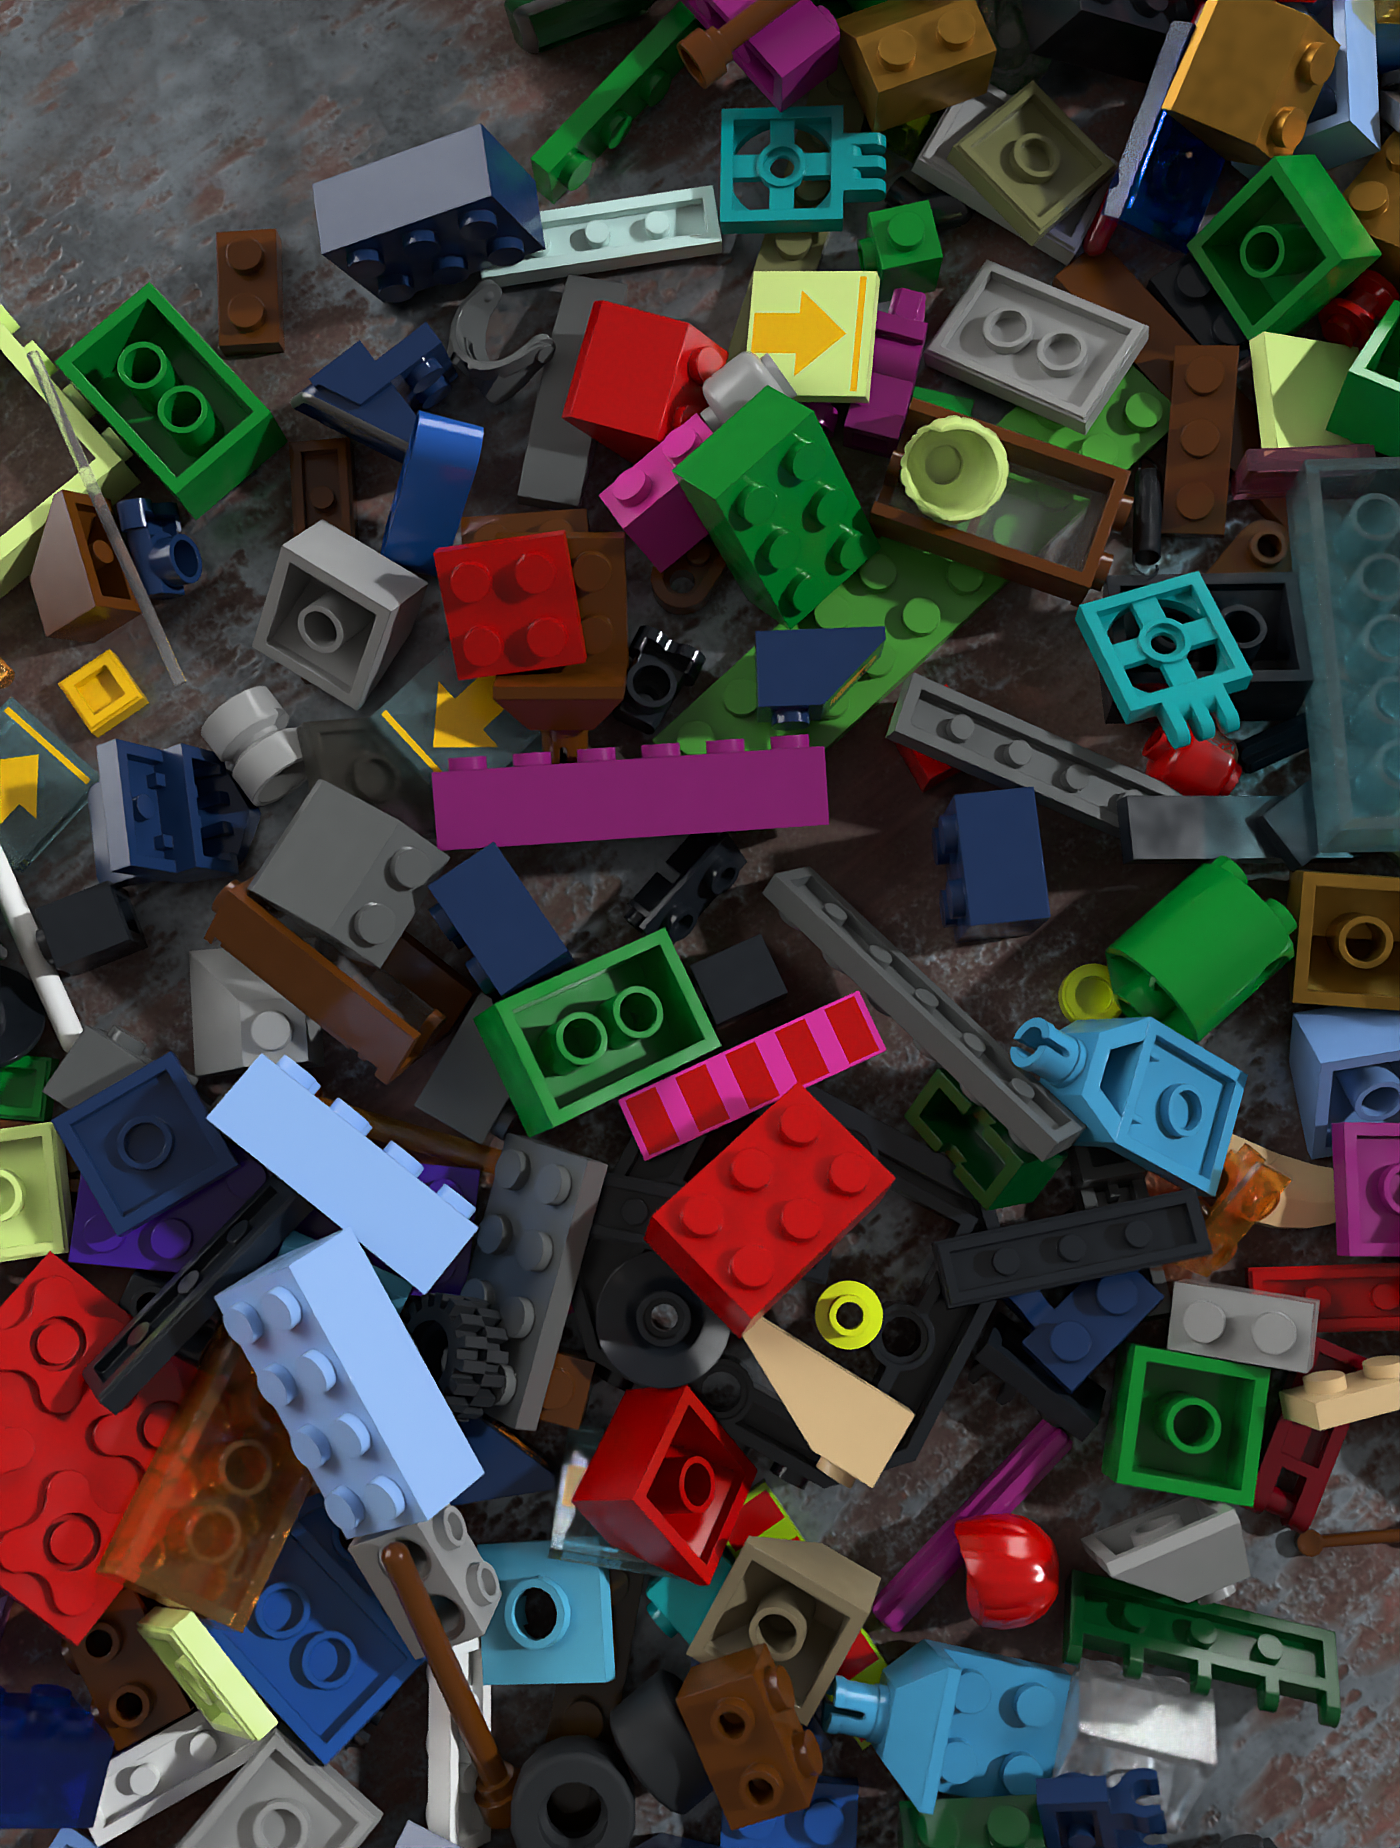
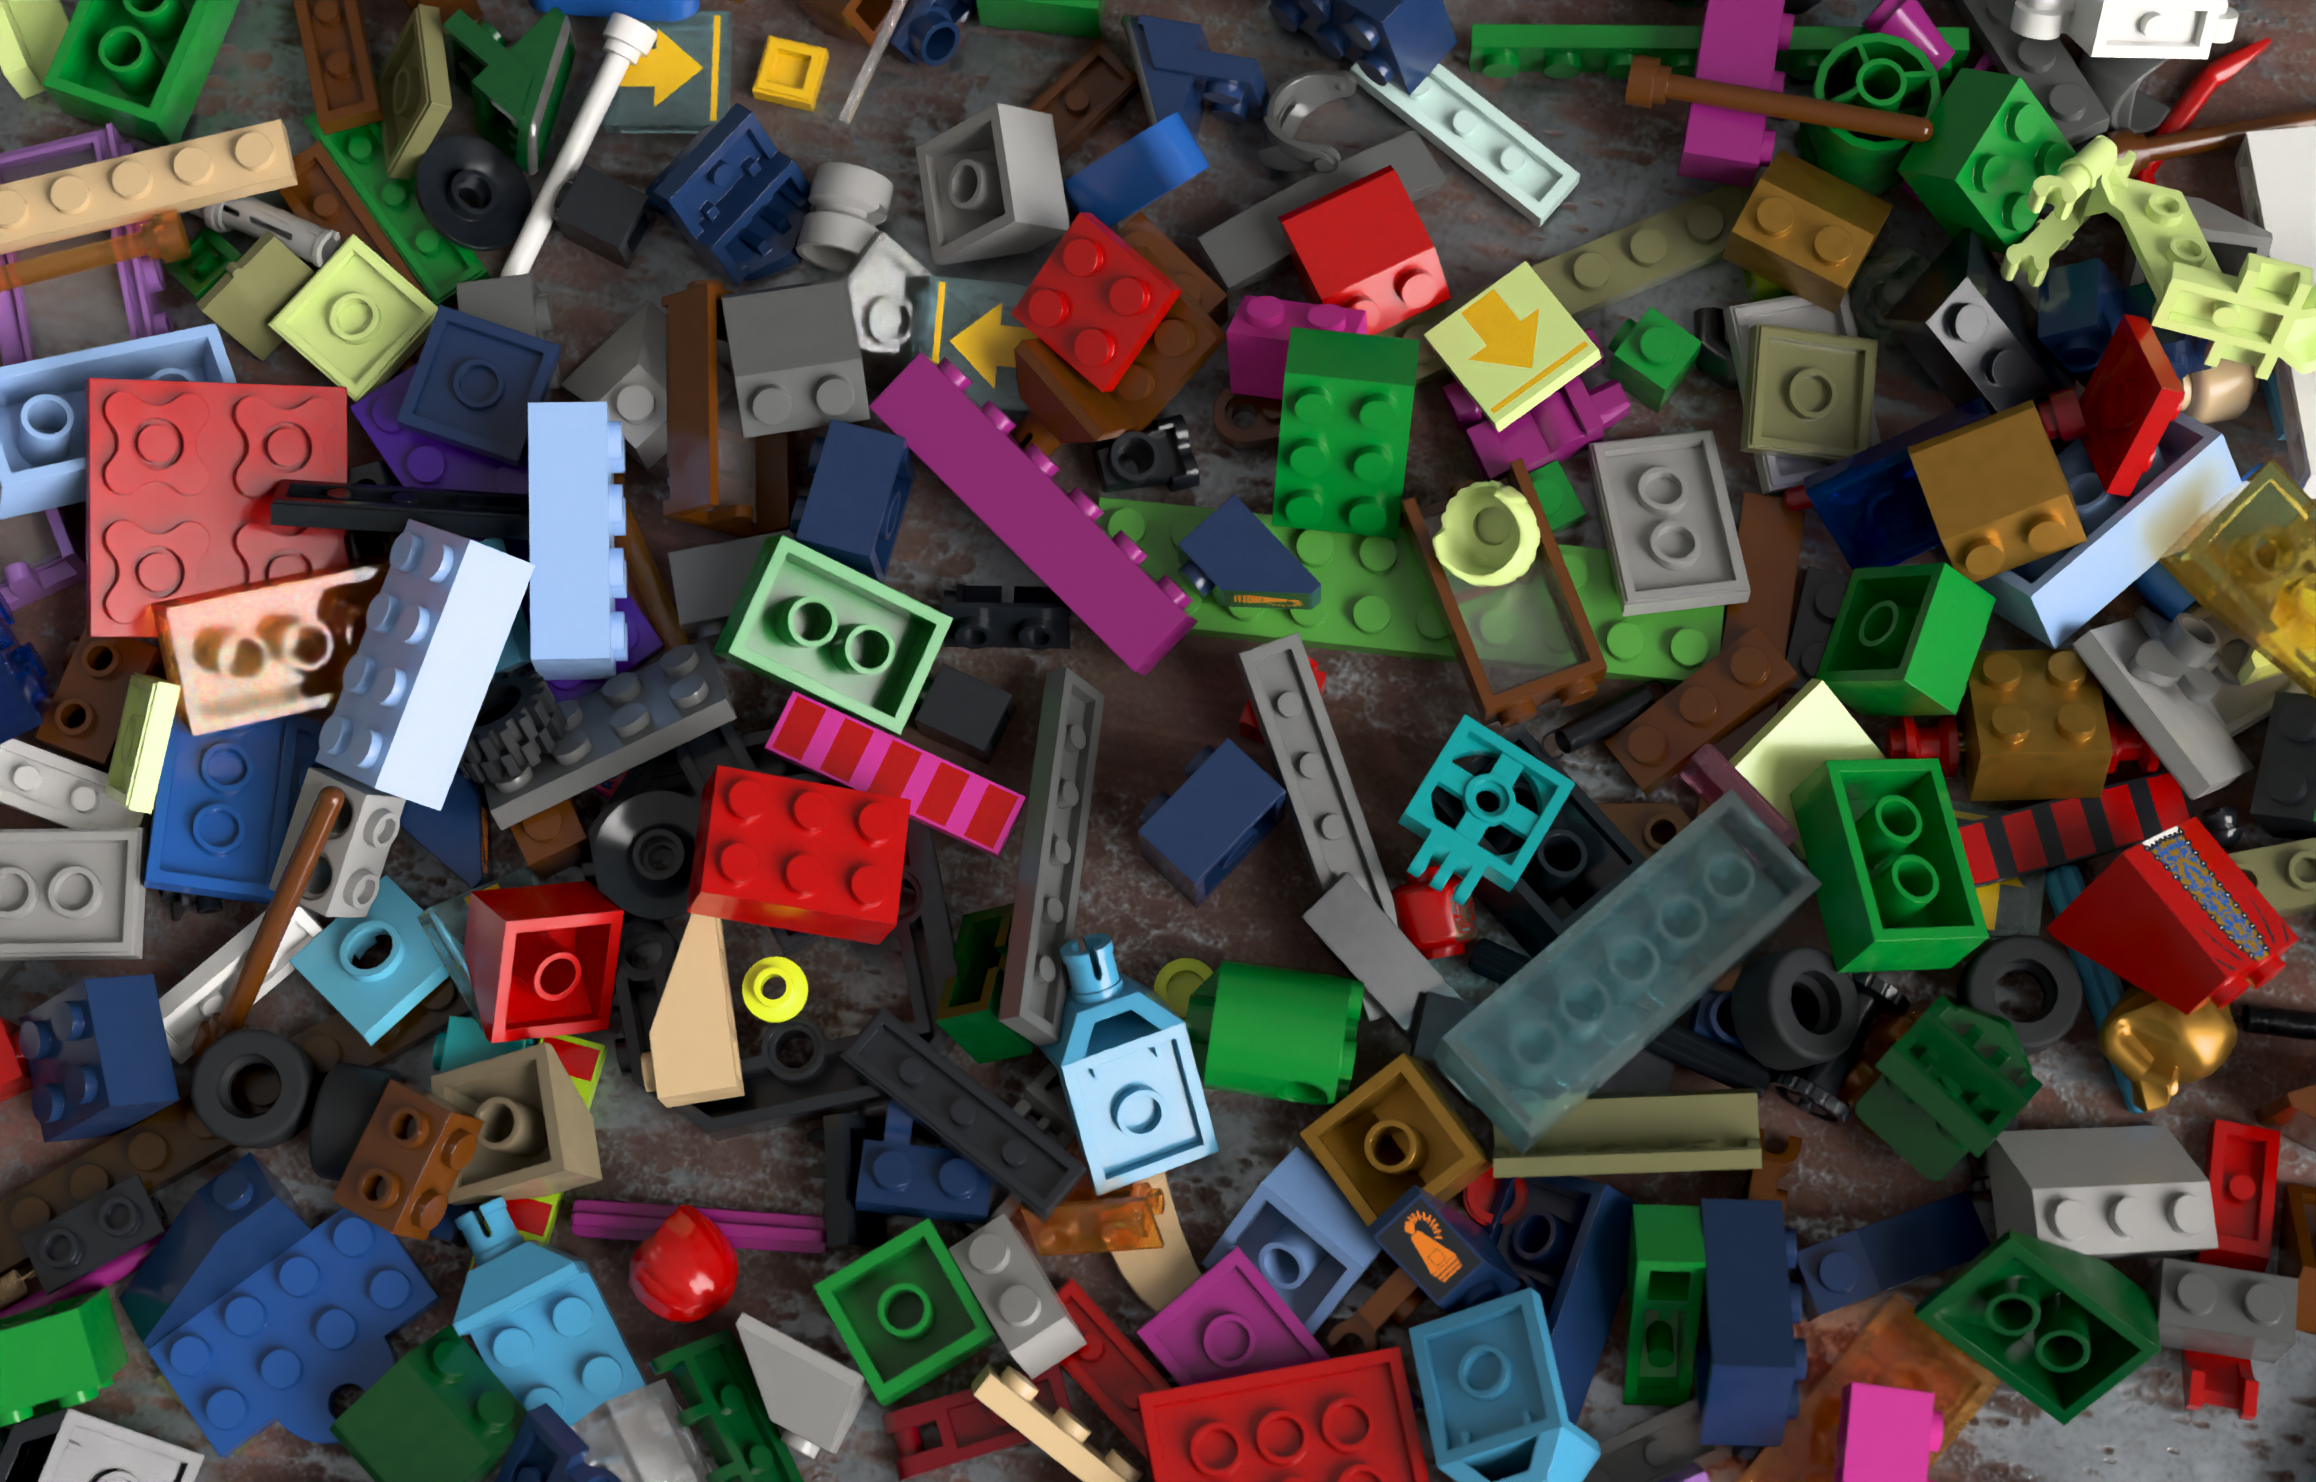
camera: 50 degrees right, 5 degrees down
light grey head [700,351,797,433] -> none
teal piece [720,105,886,234] -> none

